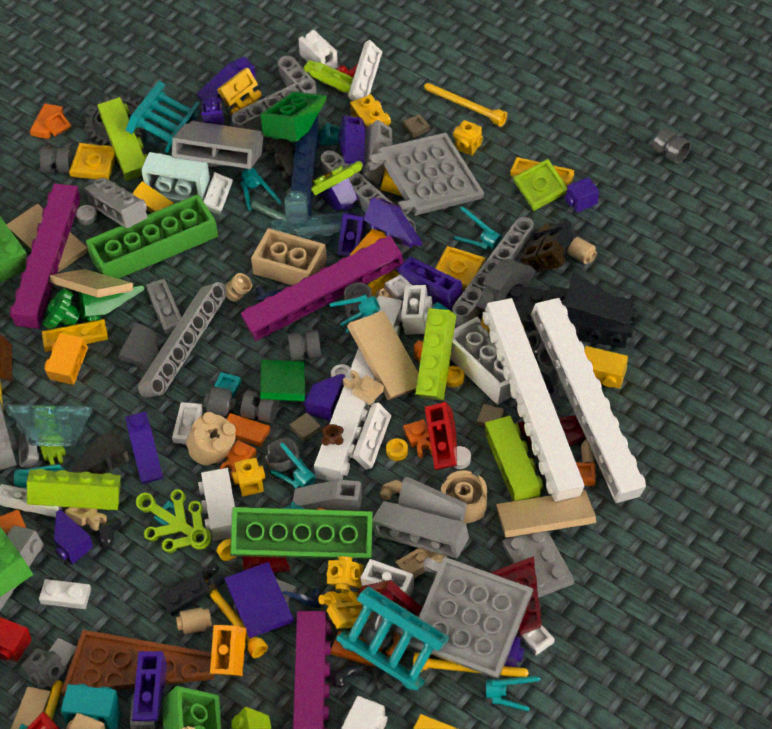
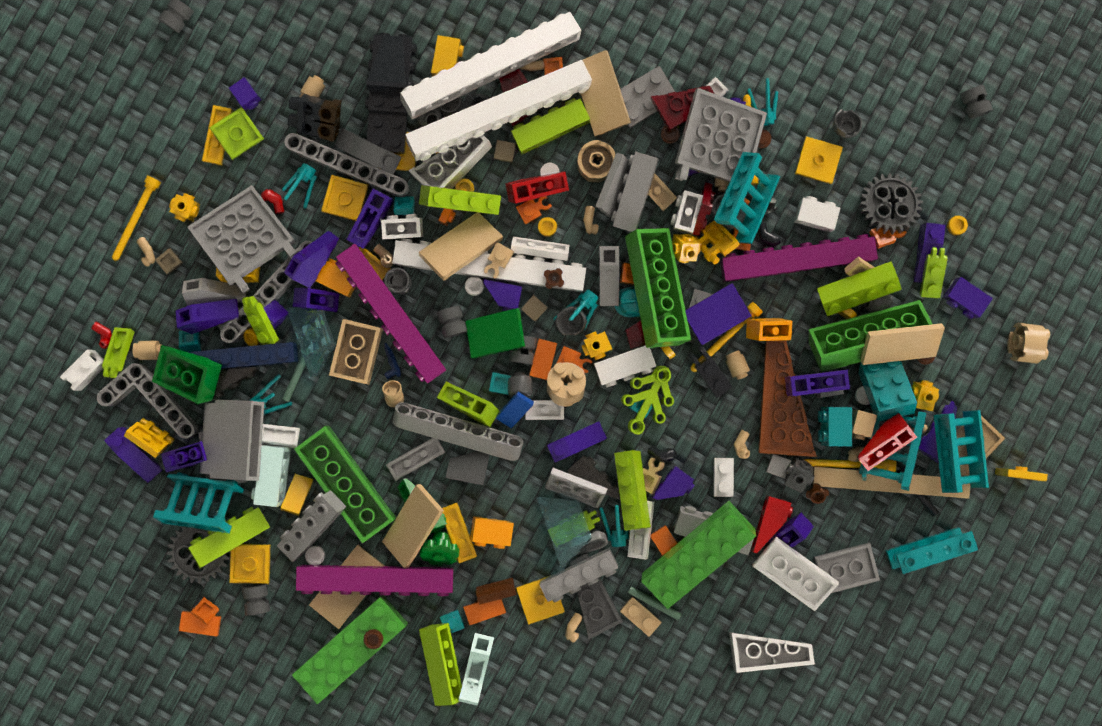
camera: 105 degrees left, 35 degrees up
dark blue bar [282,588,322,608] -> none
clear light blue brick [285,191,309,223] -> none
teal plant [330,294,381,333] -> none
white tile [348,40,382,101] -> none
yellow brick [350,94,391,129] -> none
white tile [384,274,411,300] -> none
none -> tan brick [133,341,162,360]
none -> tan arm [137,237,155,267]
none -> red arm [261,189,285,214]
none -> lime slope [436,381,499,427]
none -> blue tile [496,392,534,428]
none -> light grey tile [544,468,607,508]
none -> tan arm [734,430,750,459]
none -> reddish brown plate [758,129,771,149]
none -> reddish brown plate [806,483,829,504]

